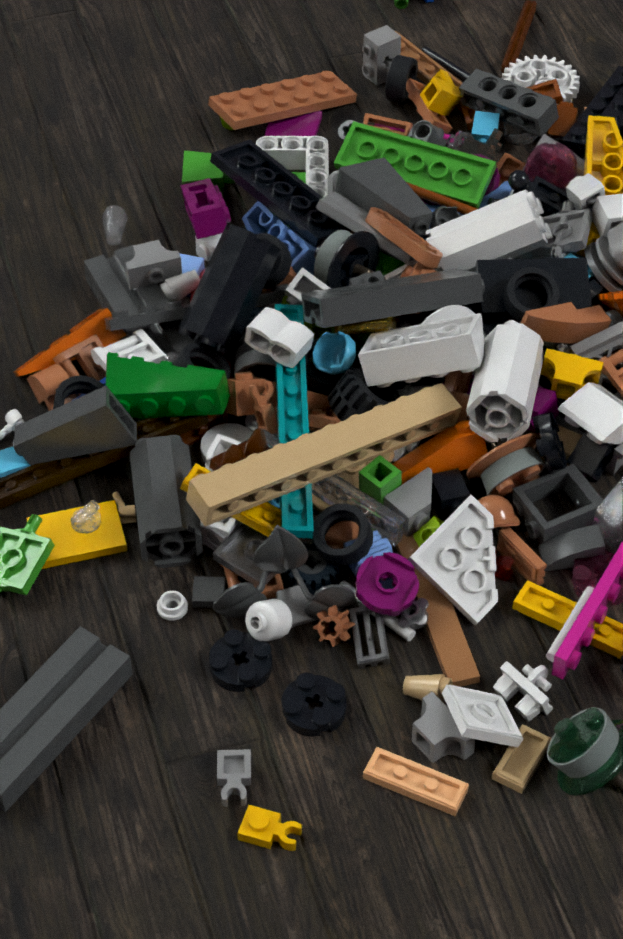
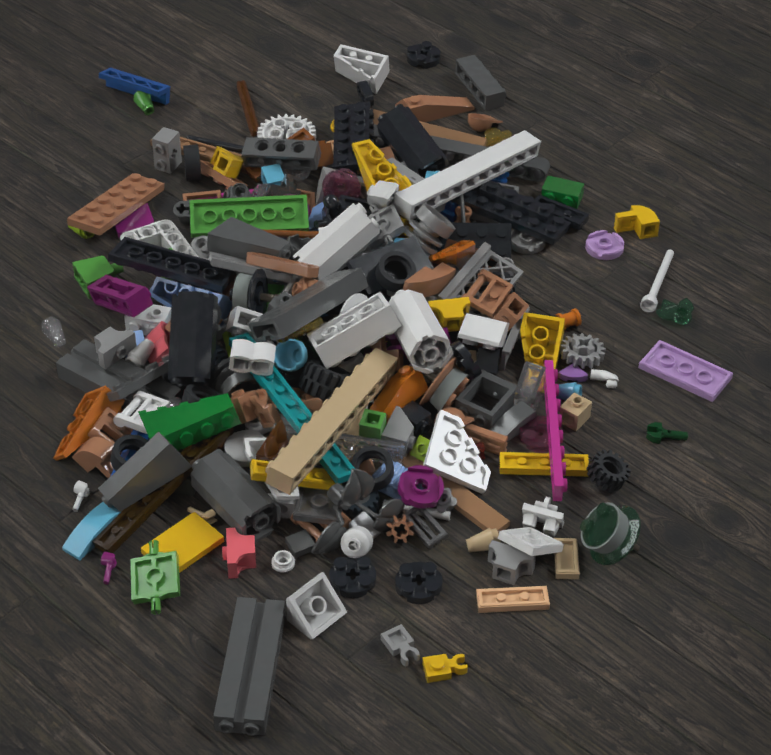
camera: 30 degrees left, 5 degrees down
clear plate [70,500,101,533] -> none
white bar [546,586,594,662] -> none
none -> coral brick [222,527,256,579]
none -> white slope [286,572,347,639]

